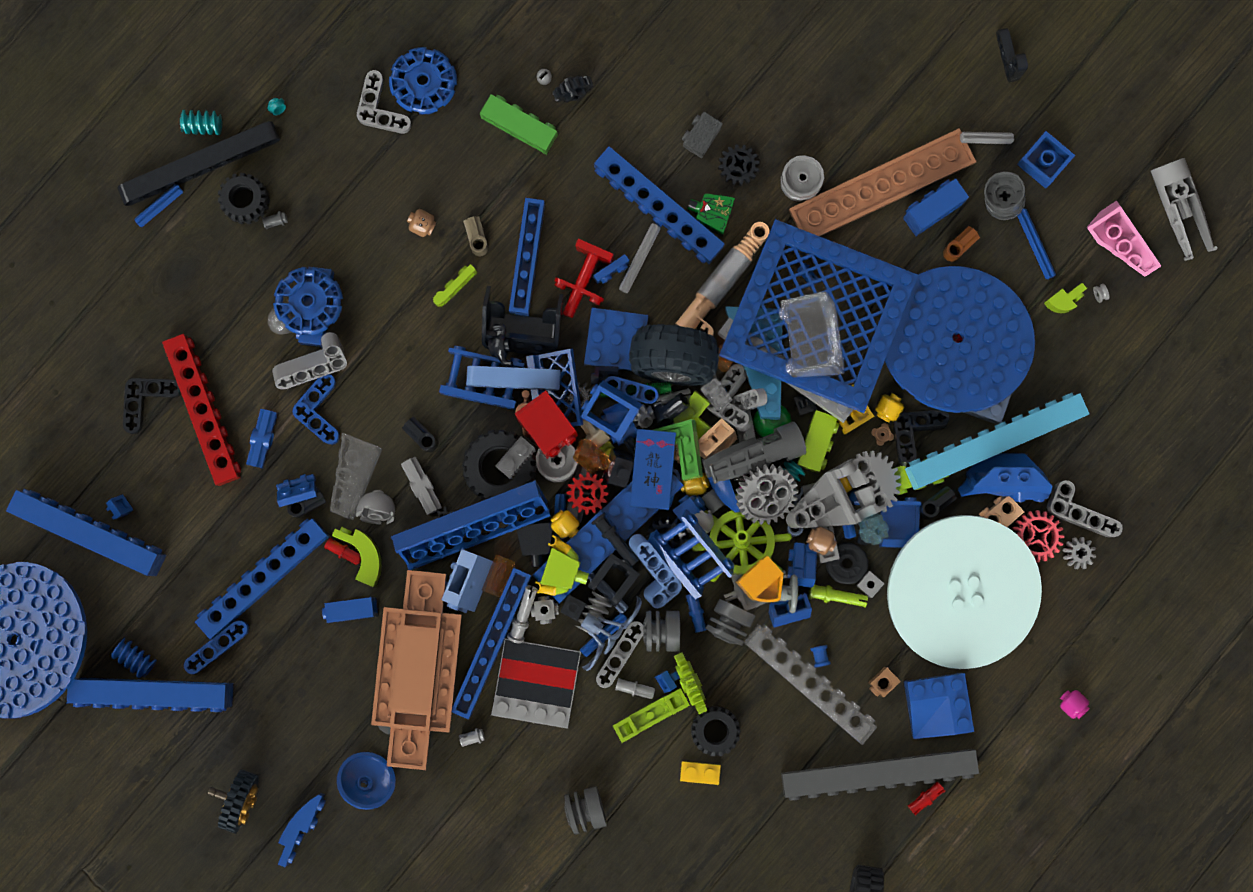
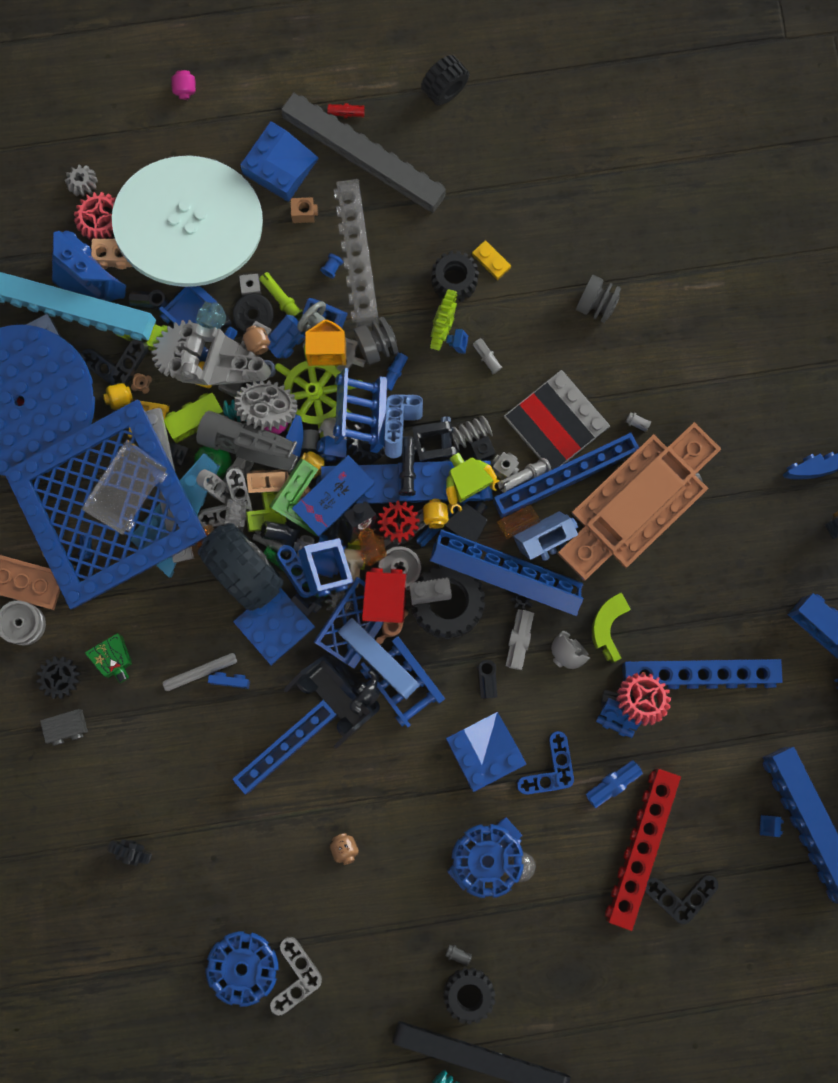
camera: 140 degrees left, 5 degrees down
blue axle [134,184,183,227] -> none
blue beam [184,620,249,674] -> none
teal plate [267,98,286,115] -> none
light grey beam [272,332,347,389] -> none
blue window [322,597,378,623] -> none
red axle [324,538,361,565] -> none
clear wedge [330,433,382,520] -> none
blue dish [337,752,396,810] -> none
lime hinge [433,264,477,307] -> none
dark tan piece [464,216,488,257] -> none
bright green brick [480,94,558,155] -> none
light grey hinge [537,69,552,85] -> none
red piece [554,239,614,319] -> none
blue axle [580,613,627,657] -> none
sand blue plant [581,596,642,671] -> none
blue brick [594,147,725,264] -> none
light grey beam [596,621,643,688] -> none
lime slope [613,688,690,743] -> none
dark grey wheel [643,611,680,652] -> none
piece [675,222,769,336] -> none
light grey beam [1047,480,1123,538] -> none
none -> blue slope [446,712,526,792]
none -> coral gear [617,672,671,726]

